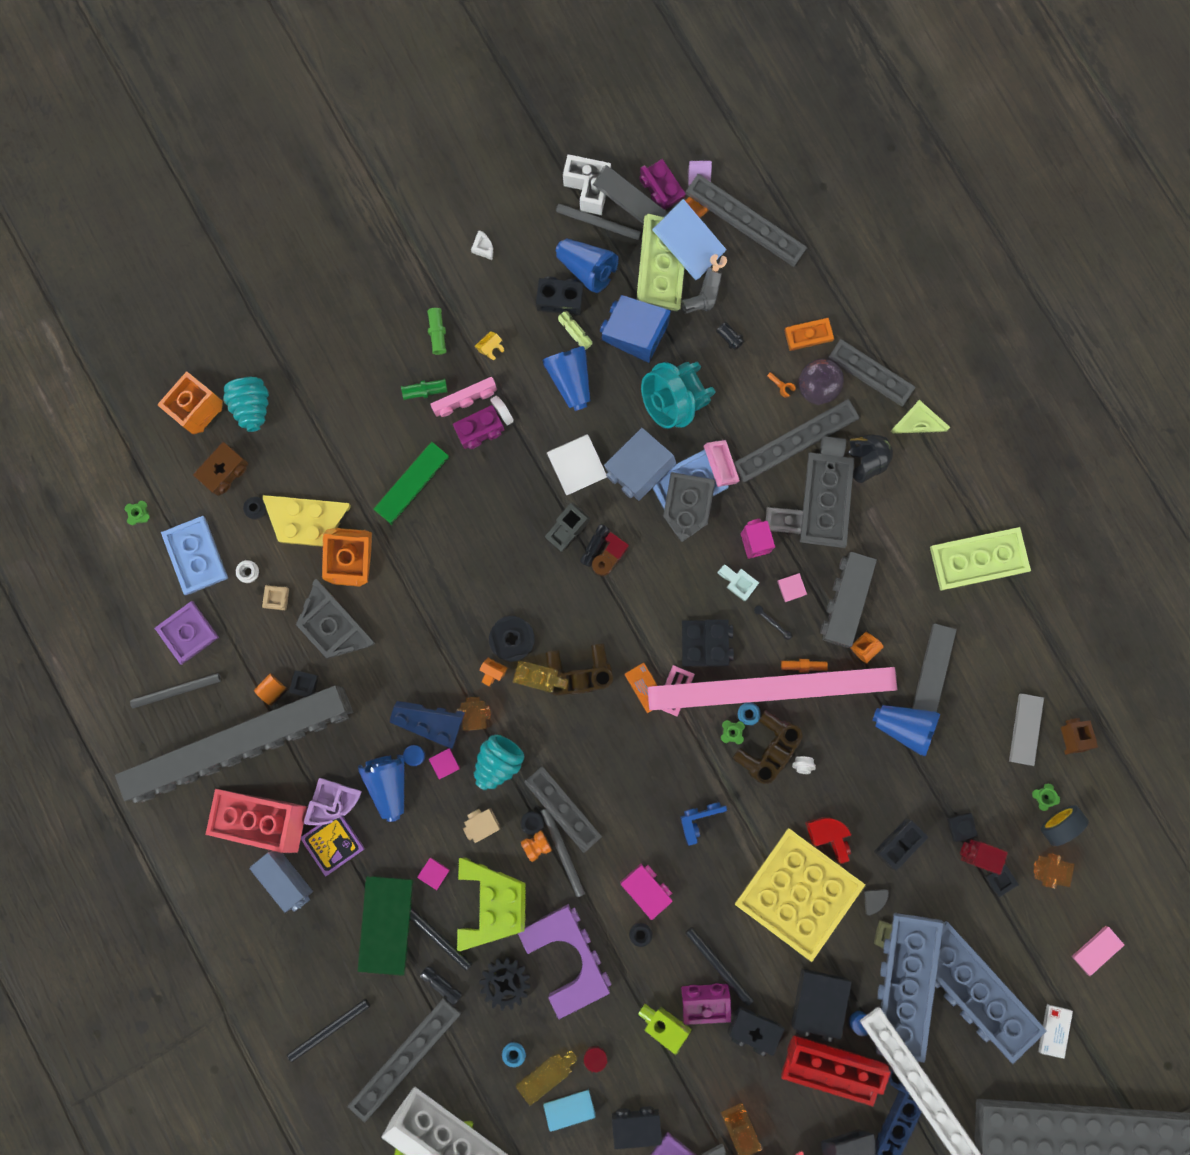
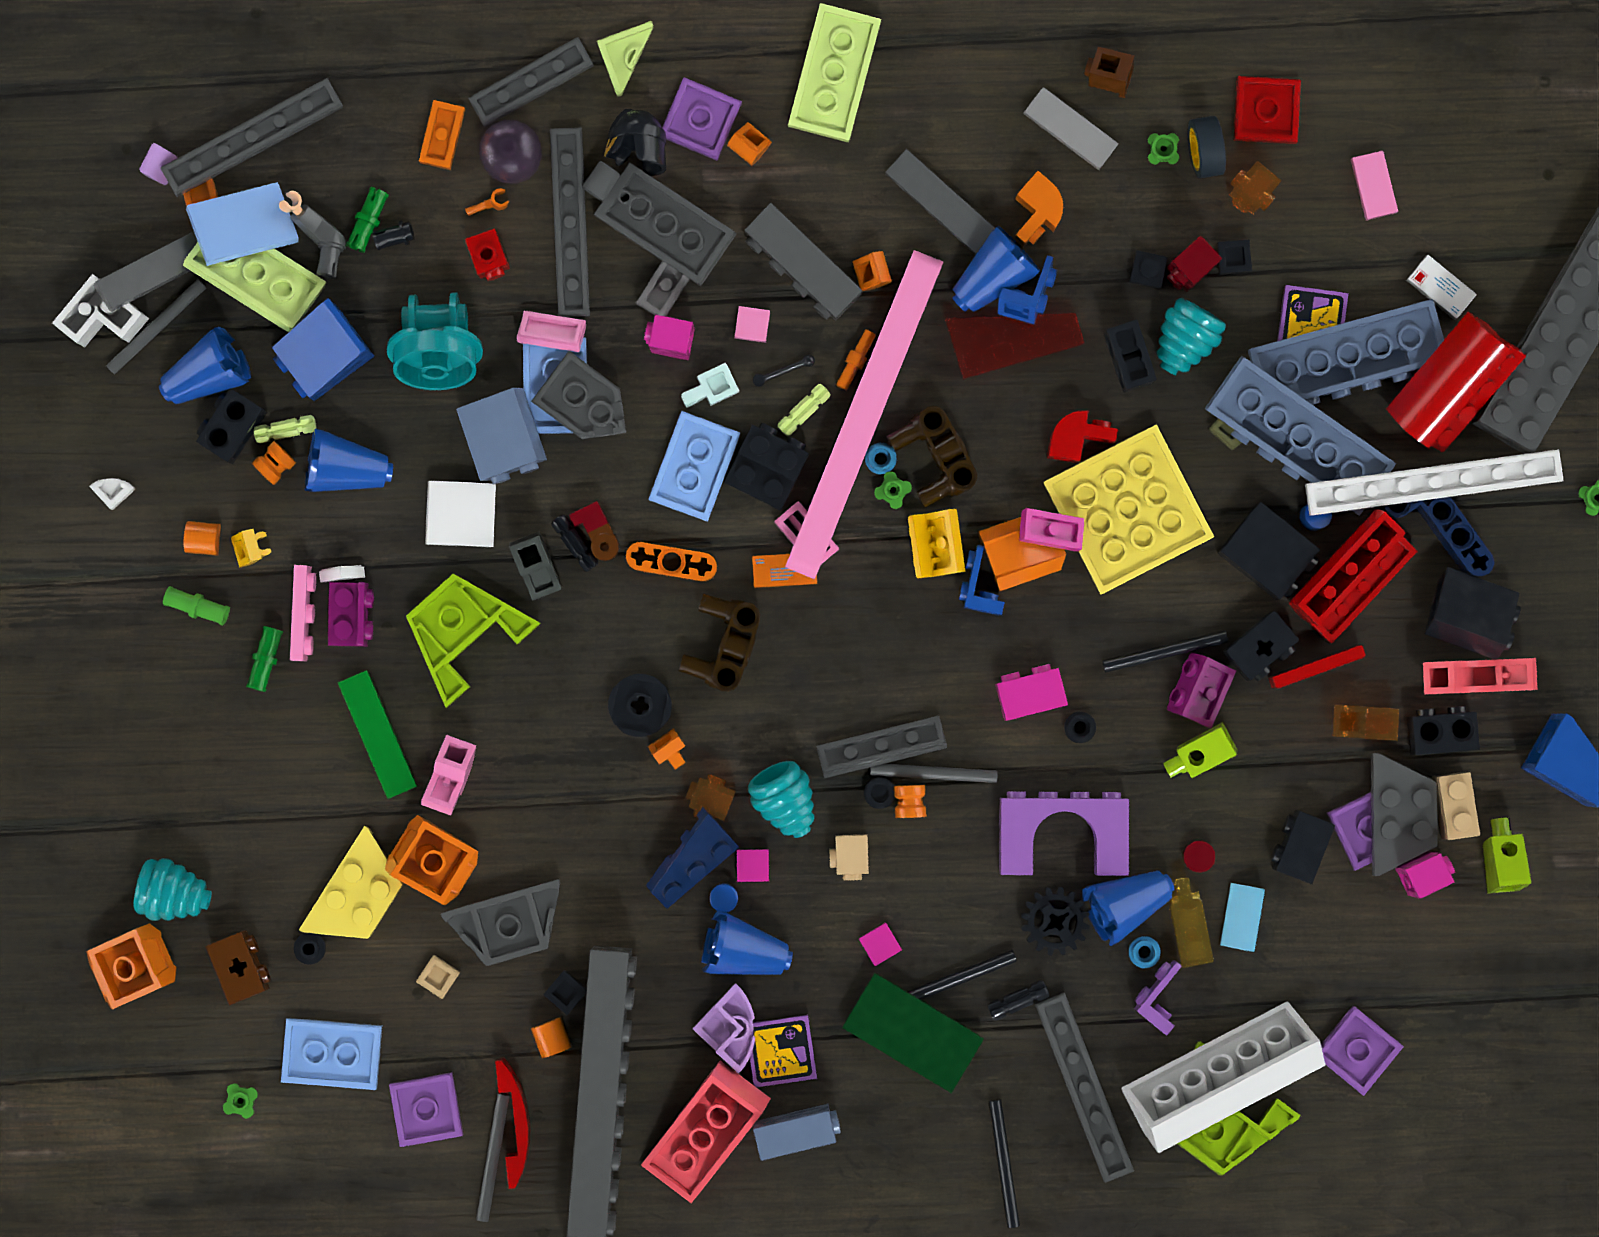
camera: 65 degrees left, 5 degrees up
white plate [236,560,259,583] -> none
lime wing [457,858,525,951] -> none
clear yellow hinge [513,661,568,693] -> none
magenta bracket [639,159,686,210] -> none
white plate [792,756,816,774] -> none
dark grey tile [864,889,888,915] -> none
none -> orange brick [184,521,221,556]
none -> orange wheel [252,441,297,485]
none -> green pin [346,187,389,253]
none -> lime wing [406,574,541,708]
none -> bright pink brick [421,735,476,815]
none -> red brick [465,228,510,281]
none -> red slope [495,1058,531,1189]
none -> orange beam [626,542,717,582]
none -> light blue tile [648,411,741,522]
none -> medium lavender tile [662,77,742,161]
none -> orange brick [727,122,772,166]
none -> yellowish green axle [777,384,830,436]
none -> yellow bracket [908,509,965,578]
none -> clear red wing [945,313,1085,380]
none -> orange slope [977,517,1066,592]
none -> blue bracket [998,255,1057,324]
none -> orange brick [1014,171,1063,247]
none -> dark pink plate [1019,508,1084,551]
none -> blue cone [1082,871,1174,946]
none -> medium lavender bracket [1134,960,1182,1036]
none -> teal piece [1156,298,1226,375]
none -> red tile [1233,76,1301,144]
none -> red tile [1268,645,1366,689]
none -> tile [1277,285,1348,341]
none -> red brick [1386,312,1526,453]

